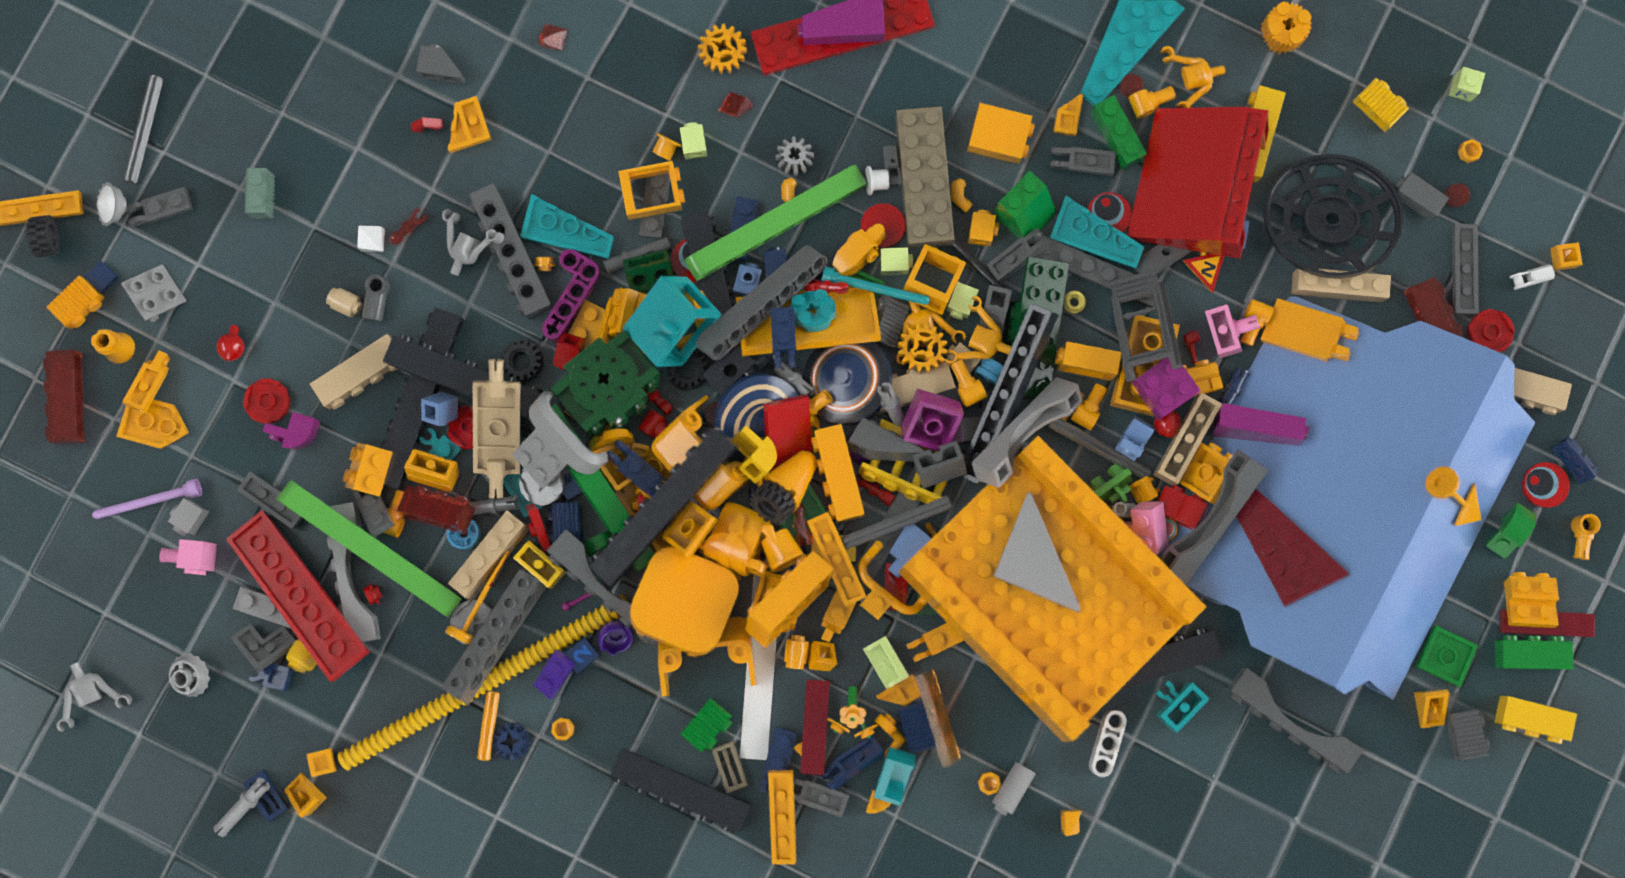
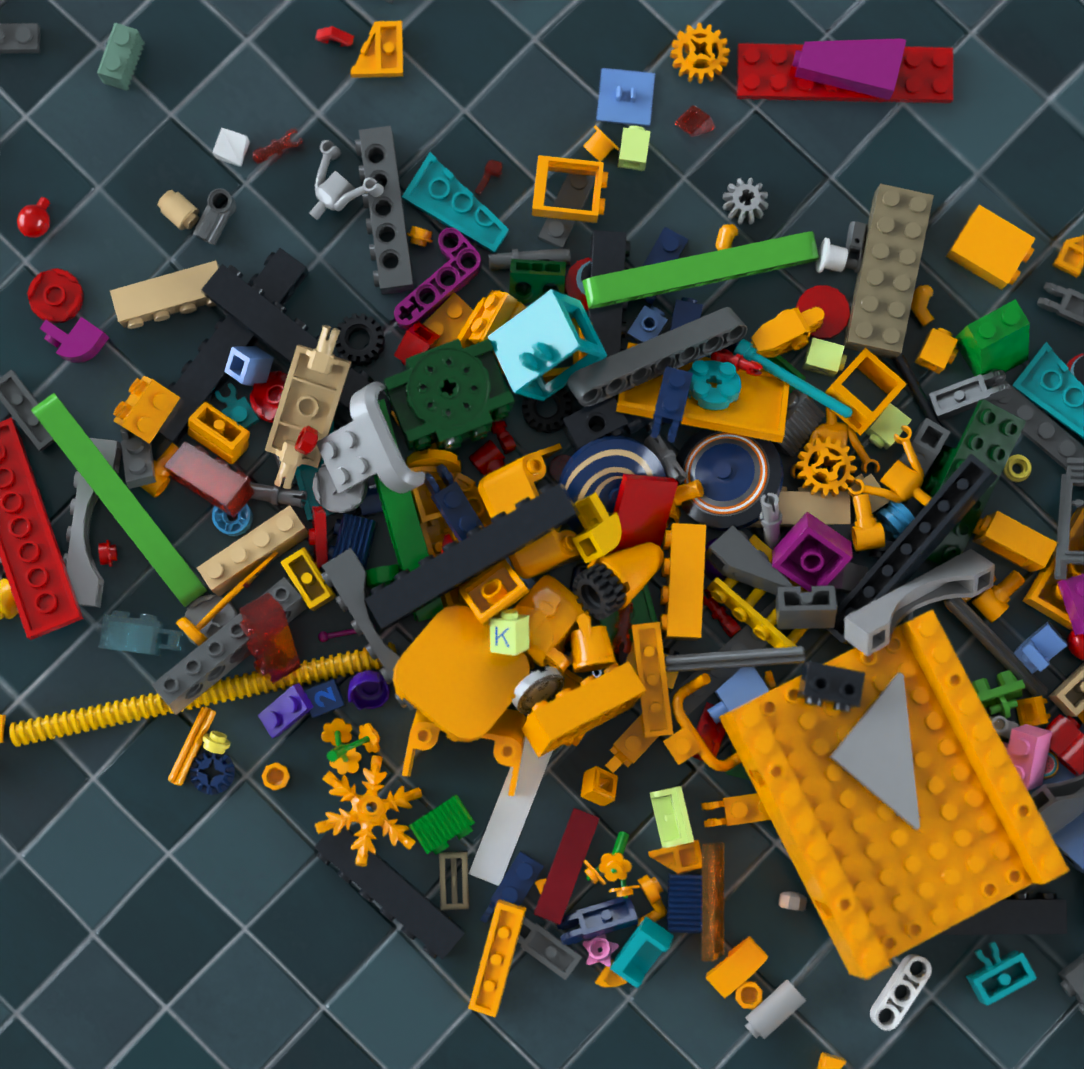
camera: 15 degrees right, 0 degrees up
light orange brick [784,635,809,669] -> none
none -> clear light blue brick [99,610,183,656]
none -> light yellow plate [203,731,231,754]
none -> clear red brick [239,592,301,683]
none -> red tile [295,426,319,455]
none -> light orange piece [315,755,422,866]
none -> light orange plant [321,718,380,775]
none -> clear red hand [475,160,503,195]
none -> yellowish green brick [490,609,529,656]
none -> light grey tile [512,667,565,714]
none -> bright pink plate [583,934,619,967]
none -> medium blue piece [596,68,655,126]
none -> light orange slope [706,936,768,999]
none -> light grey tile [778,891,807,911]
none -> black brick [797,661,865,713]

